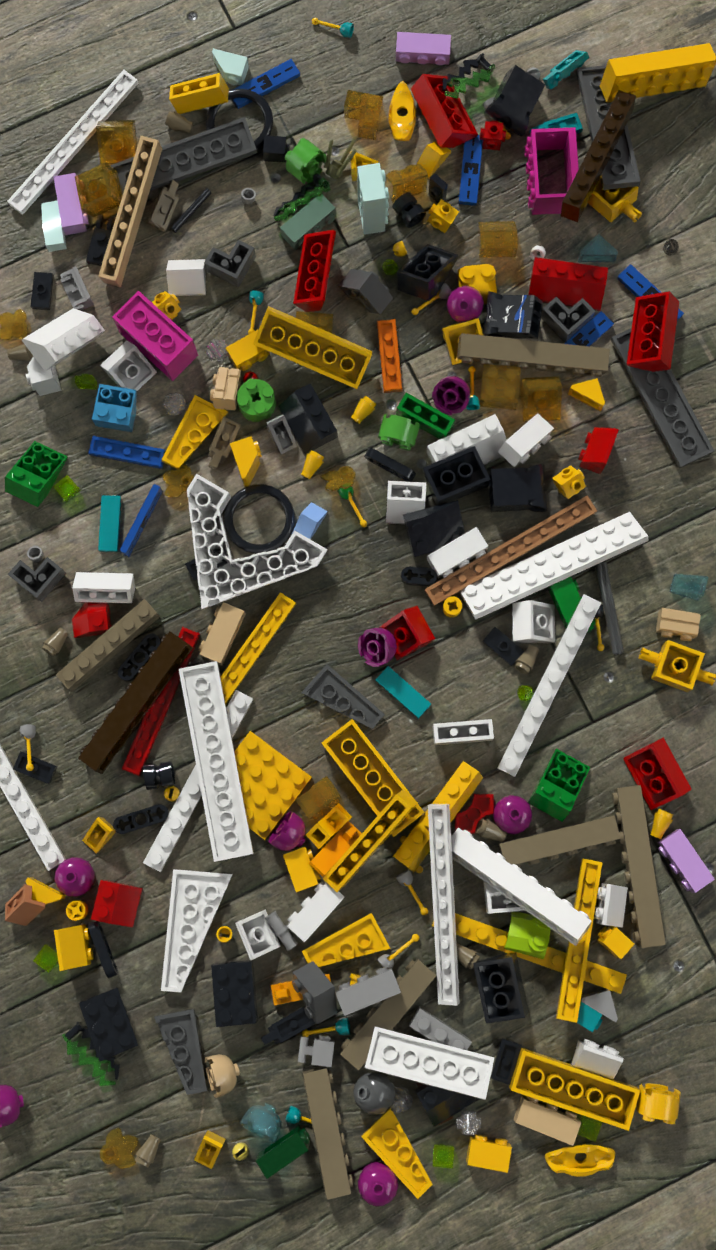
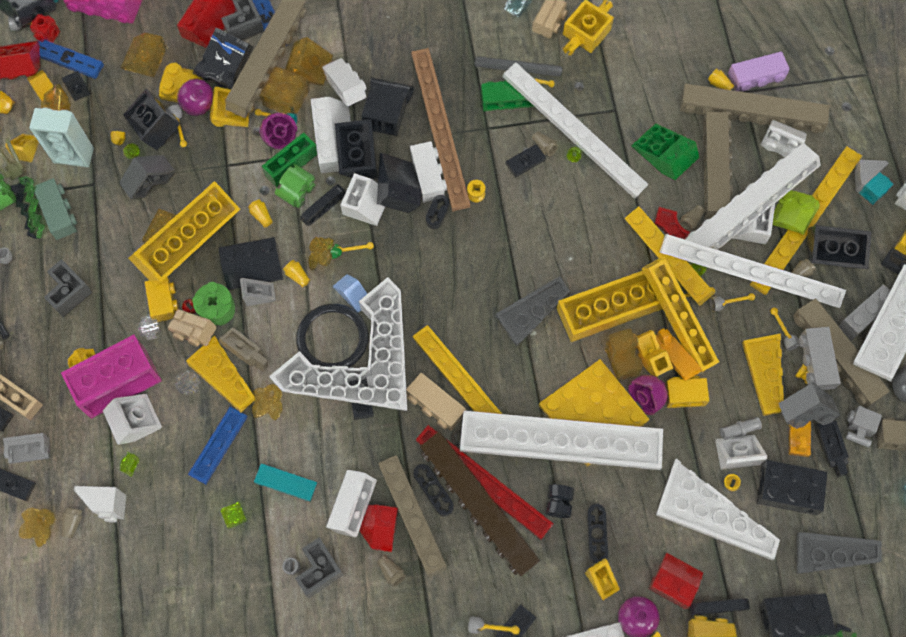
camera: 75 degrees left, 10 degrees down
green slope [5,441,68,507] -> none
white slope [22,308,105,372] -> none
yellow wheel [66,900,89,921] -> none
dark azure slope [92,384,137,432] -> none
blue tile [120,484,163,557] -> none
white plate [143,690,254,872] -> none
yellow hinge [164,786,180,802] -> none
white slope [166,259,206,296] -> none
tan cylinder [205,1054,240,1098] -> none
yellow slope [230,436,262,487] -> none
hinge [248,291,264,334] -> none
white brick [287,881,345,943] -> none
red slope [293,230,336,312] -> none
hinge [302,1018,351,1037] -> none
magenta cylinder [358,627,397,667] -> none
teal tile [375,666,431,719] -> none
orange tile [377,319,402,393] -> none
red slope [379,606,435,660] -> none
black wheel [392,192,426,228] -> none
yellow brick [427,199,459,233] -> none
white brick [432,719,494,745] -> none
white plate [460,512,648,620] -> none
magenta cylinder [493,795,532,835] -> none
white slope [512,600,555,643] -> none
white hinge [530,245,546,261] -> none
yellow brick [552,466,586,499] -> none
yellow plate [556,858,602,1023] -> none
yellow slope [568,378,605,412] -> none
red slope [578,427,619,474] -> none
yellow brick [597,926,634,959] -> none
red slope [623,737,692,810] -> none

